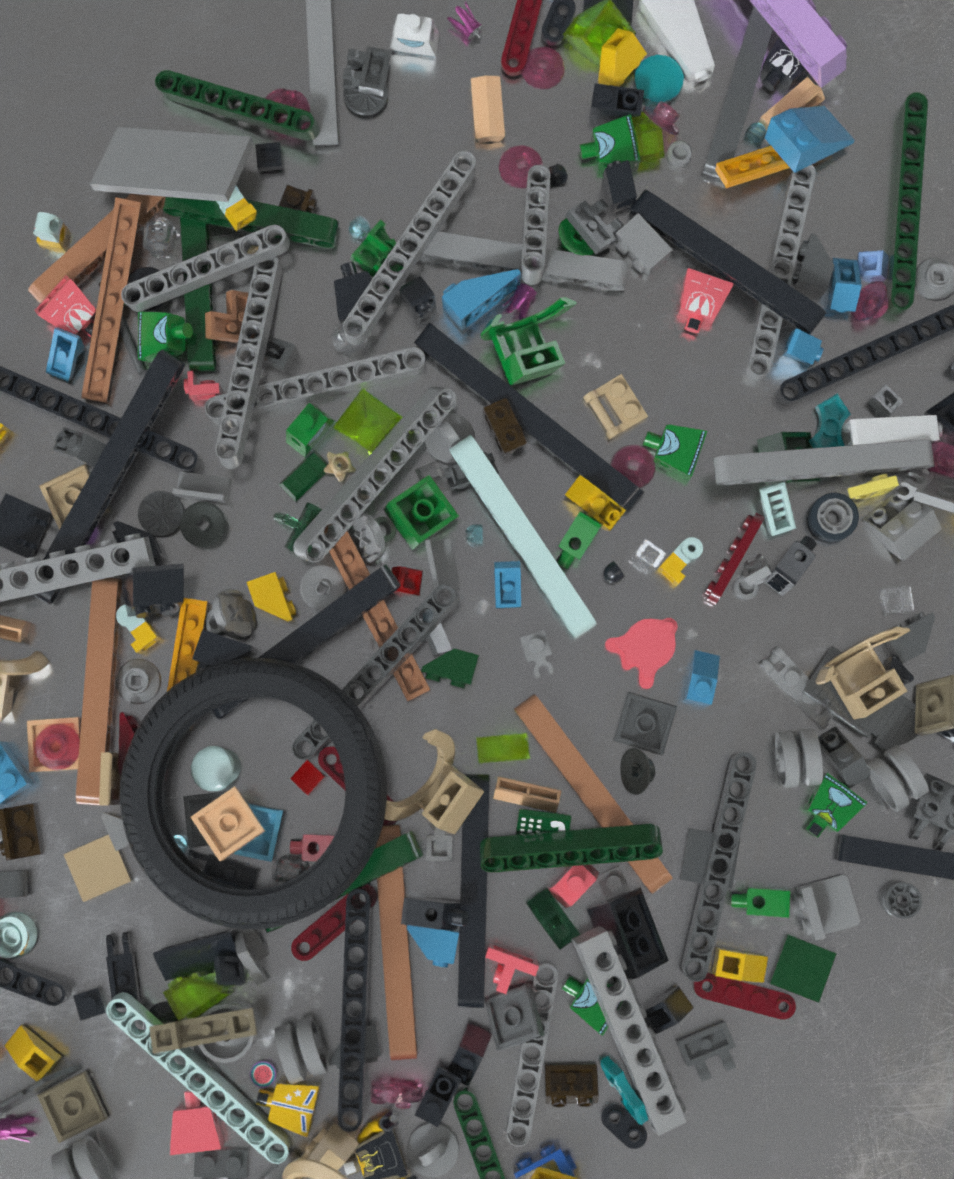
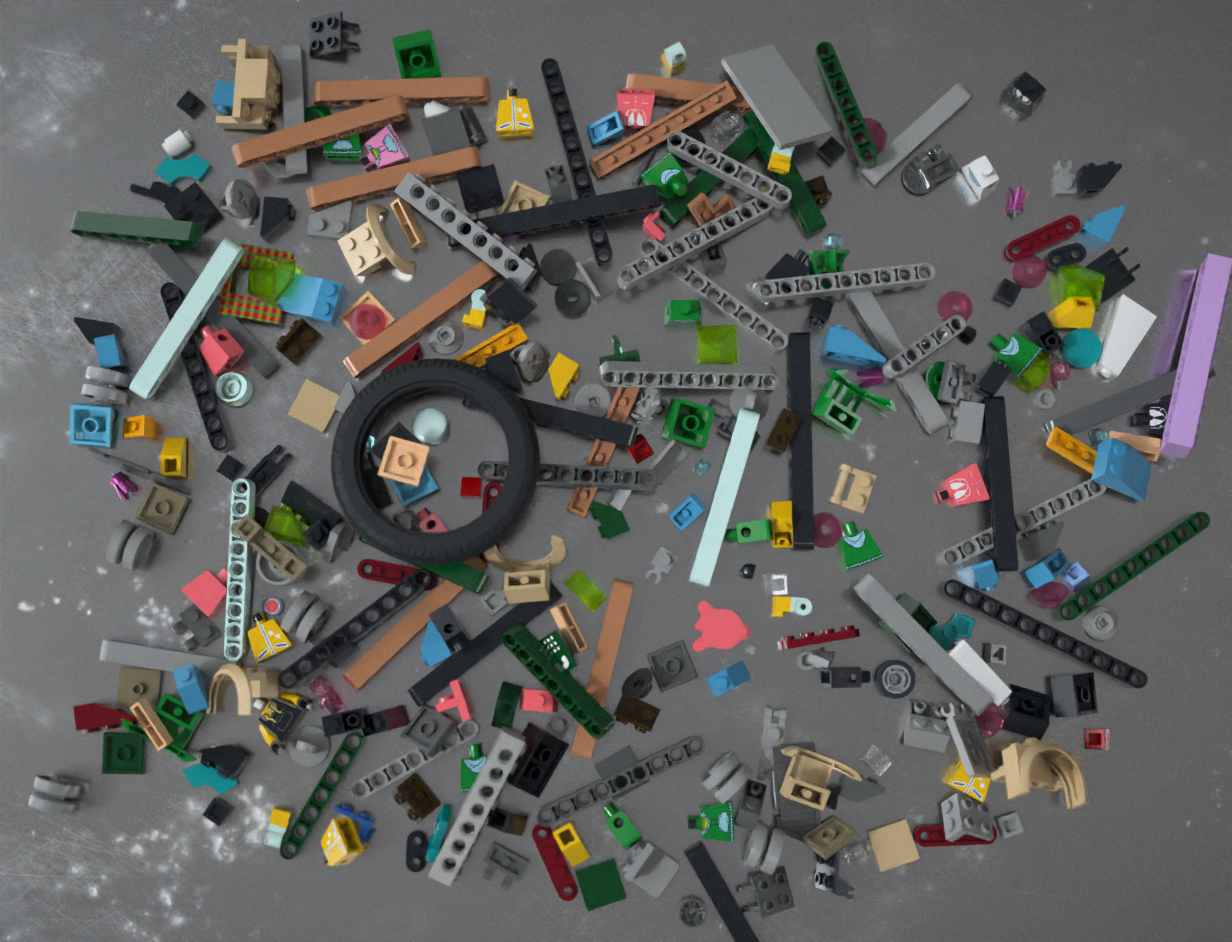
camera: 45 degrees right, 0 degrees up
tan tile [99,752,121,805] -> none
dark green tile [279,450,329,502] -> none
tan plate [324,452,356,482] -> none
light nougat piece [471,76,505,143] -> none
light aqua slope [759,481,796,536] -> none
light yellow wing [847,473,899,500] -> none
none -> dark brown bracket [613,695,661,734]
none -> black plate [994,278,1022,306]

